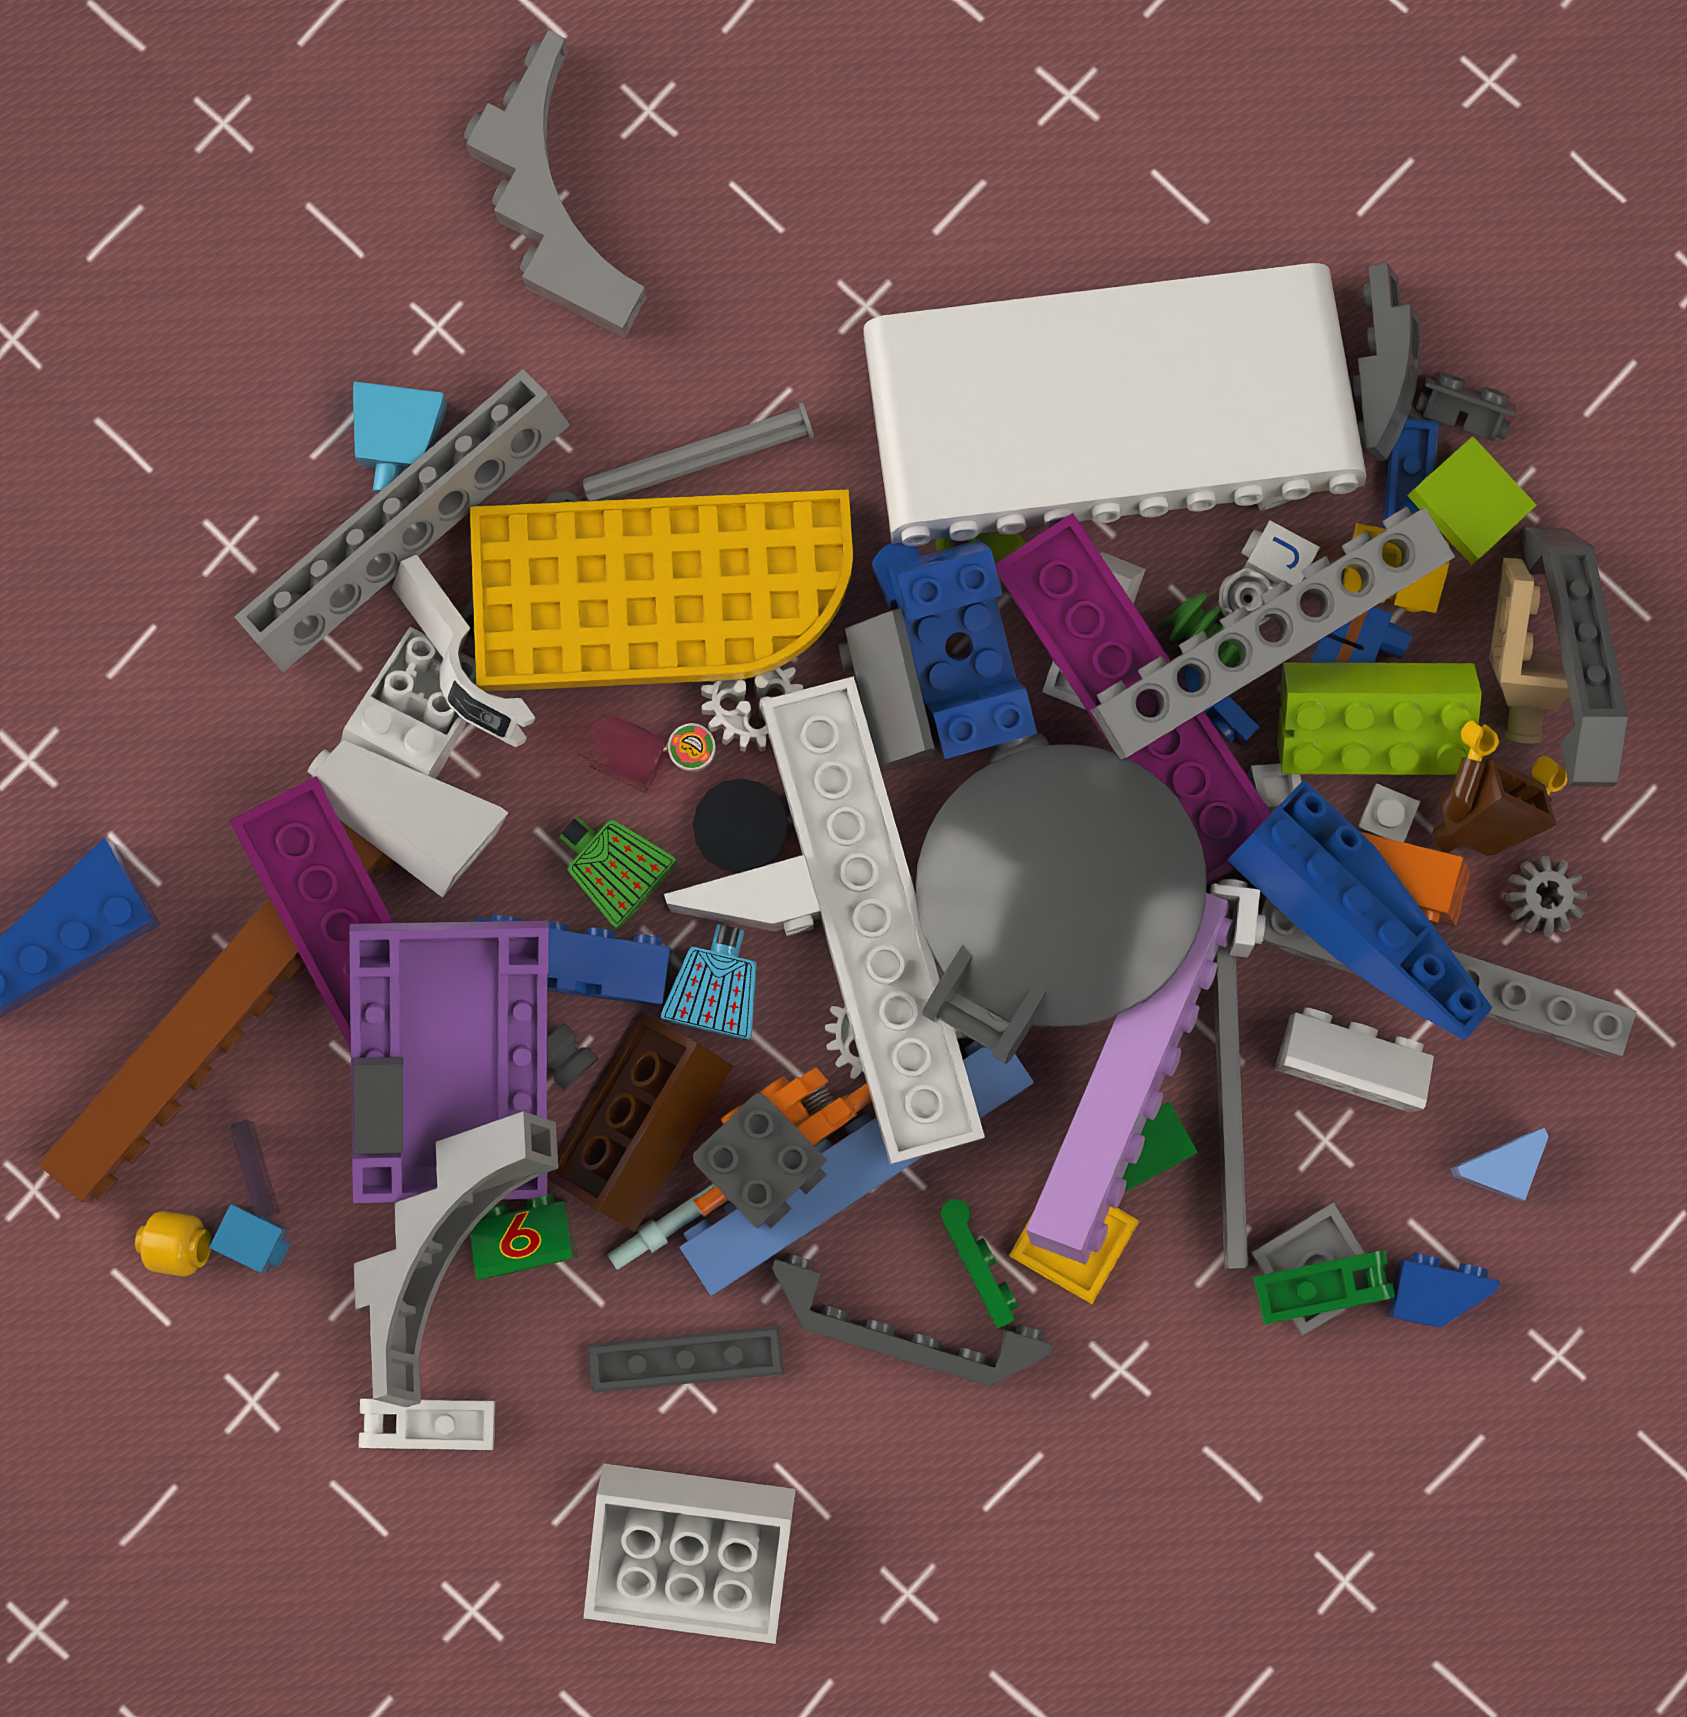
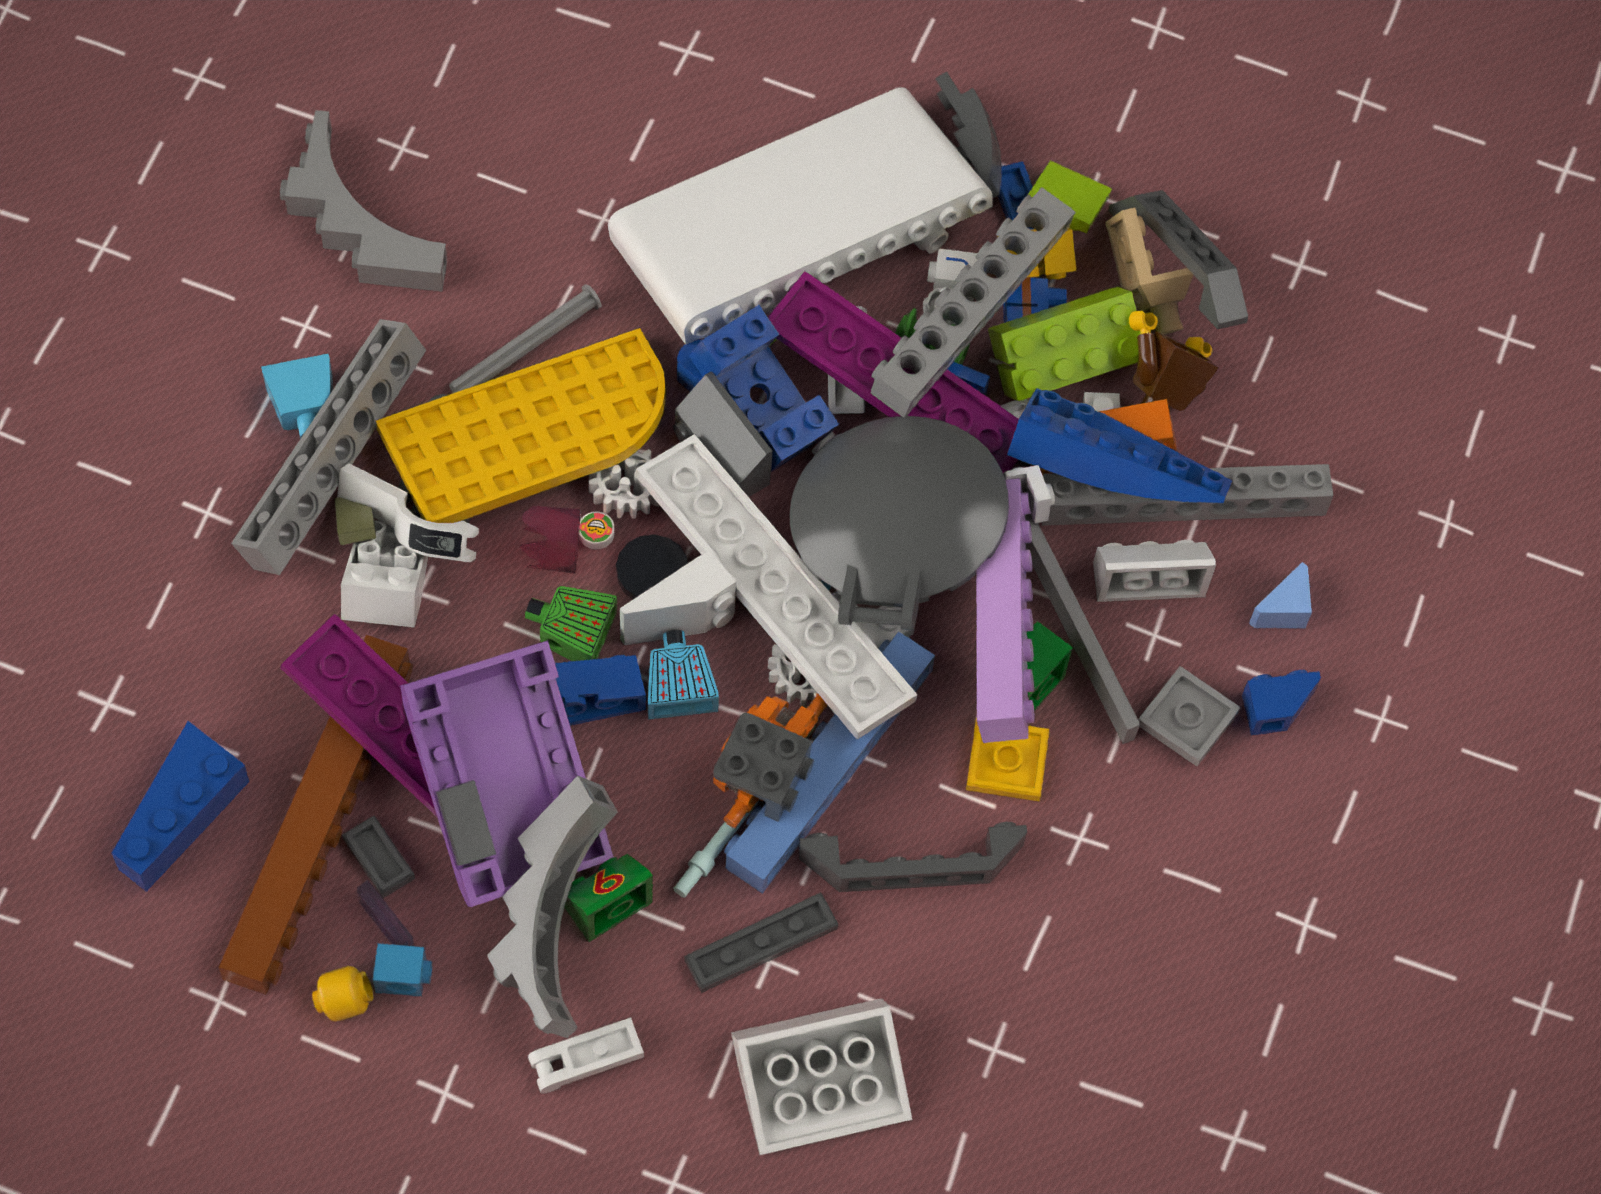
camera: 25 degrees left, 20 degrees down
white slope [307,739,508,898] -> none
reddish brown slope [547,1012,733,1232] -> none
dark grey wheel [547,1023,598,1091] -> none
green plate [940,1199,1018,1329] -> none
green plate [1252,1249,1395,1325] -> none
dark grey hinge [1415,372,1516,441] -> none
light grey gear [1504,856,1587,938] -> none
none -> olive tile [335,497,377,545]
none -> dark grey tile [342,815,415,898]

